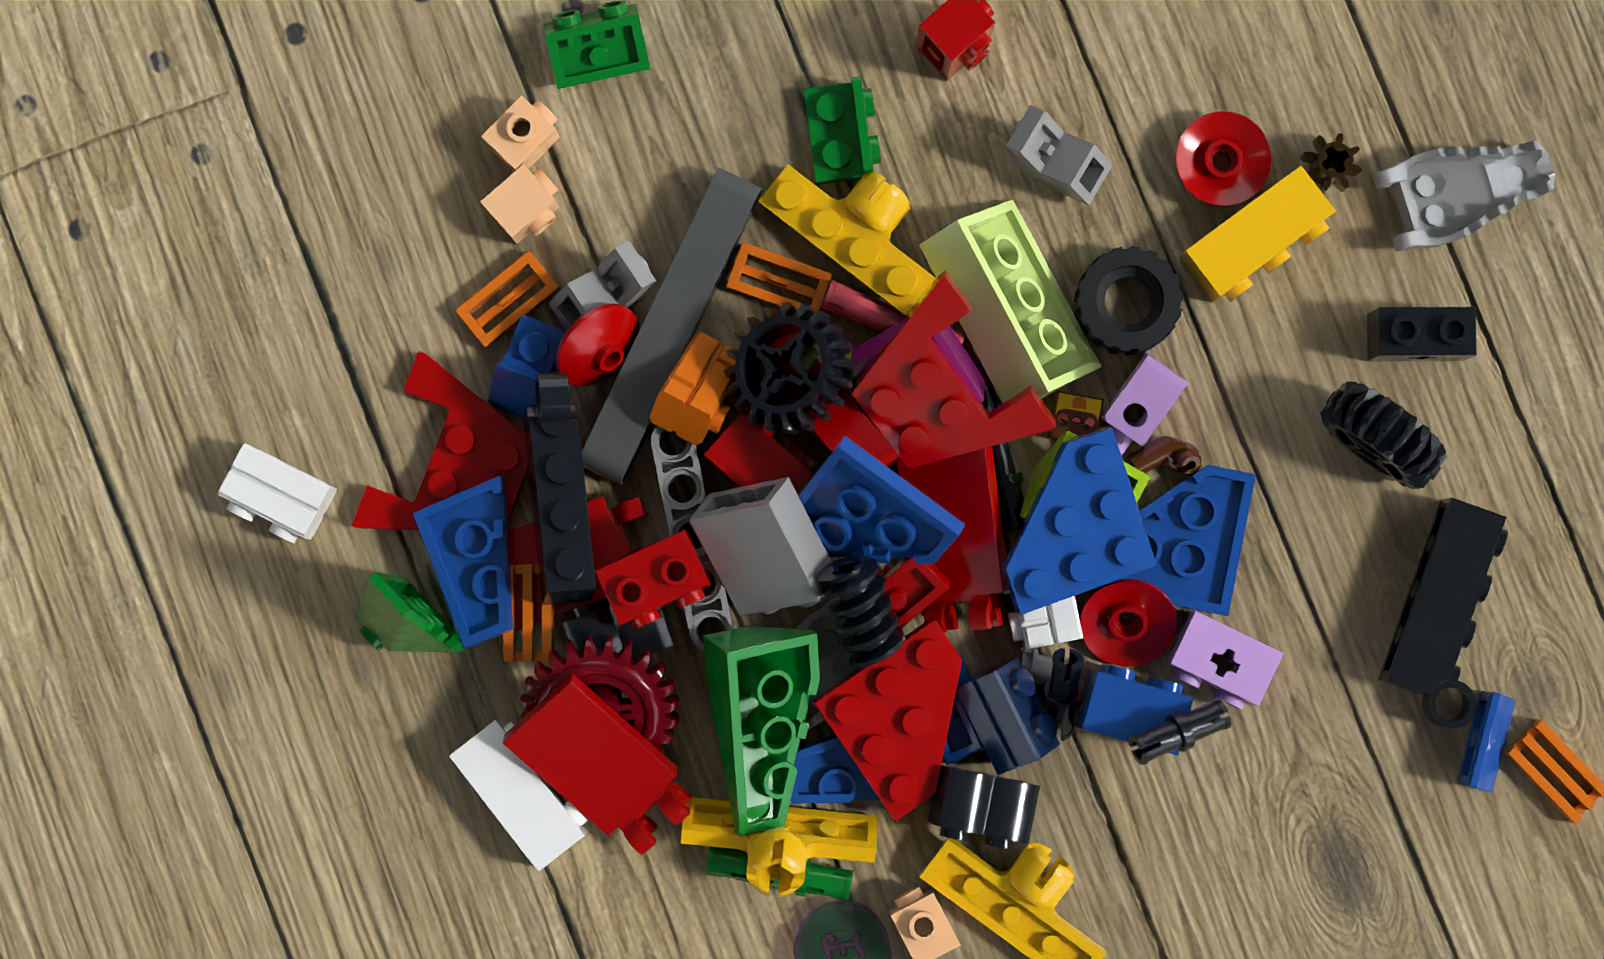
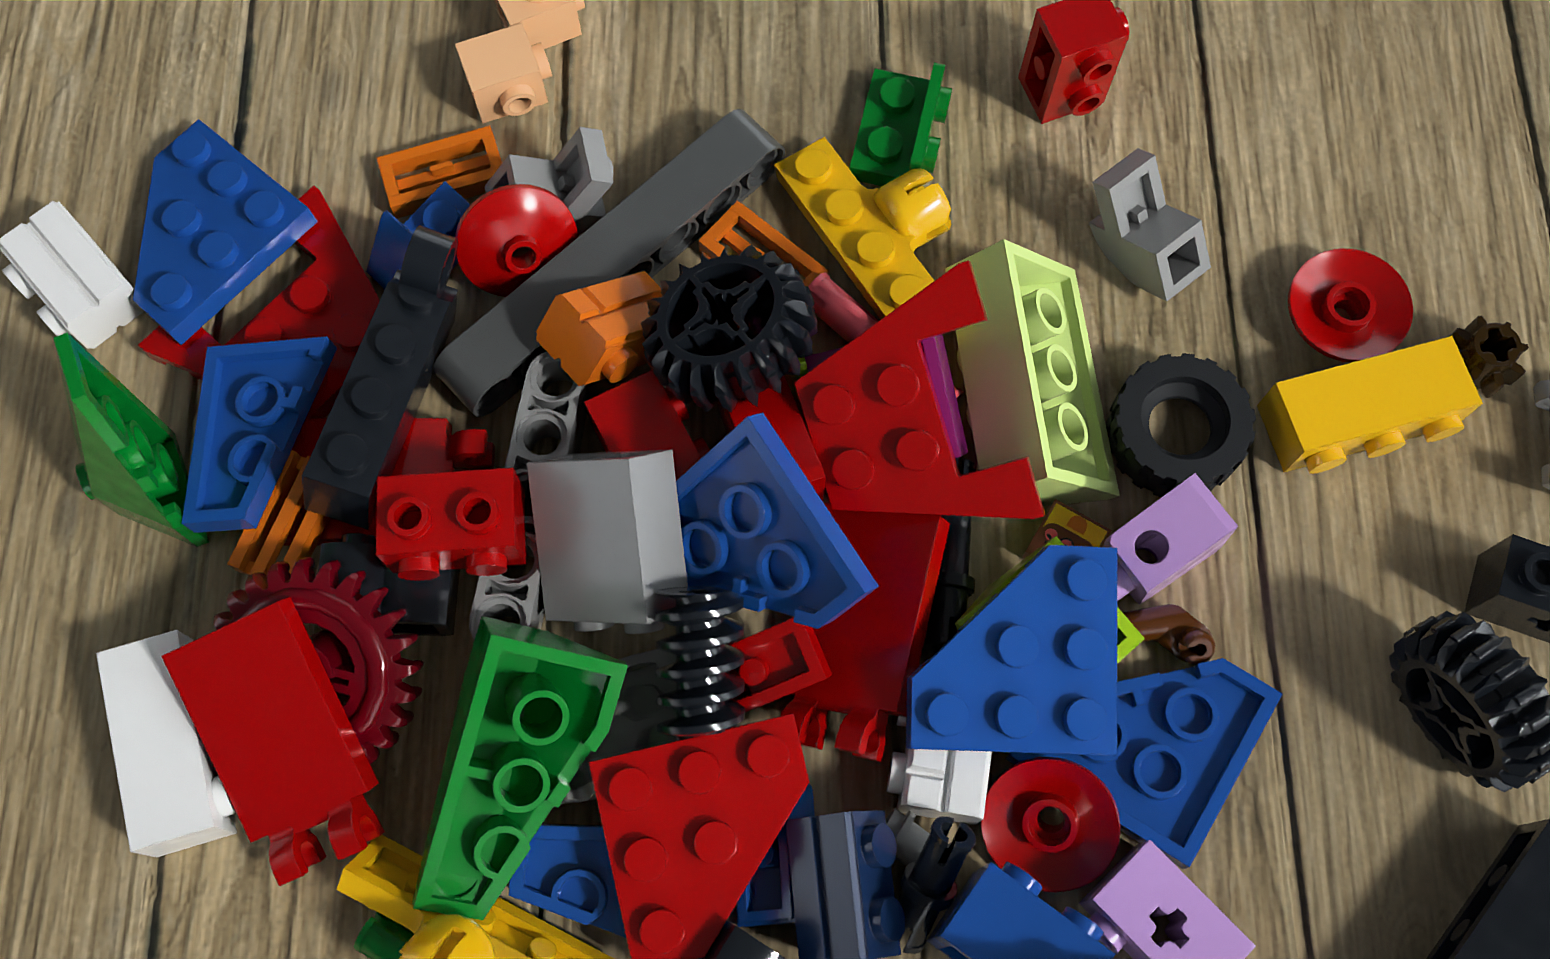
camera: 20 degrees right, 15 degrees down
none -> blue plate [133,119,318,345]

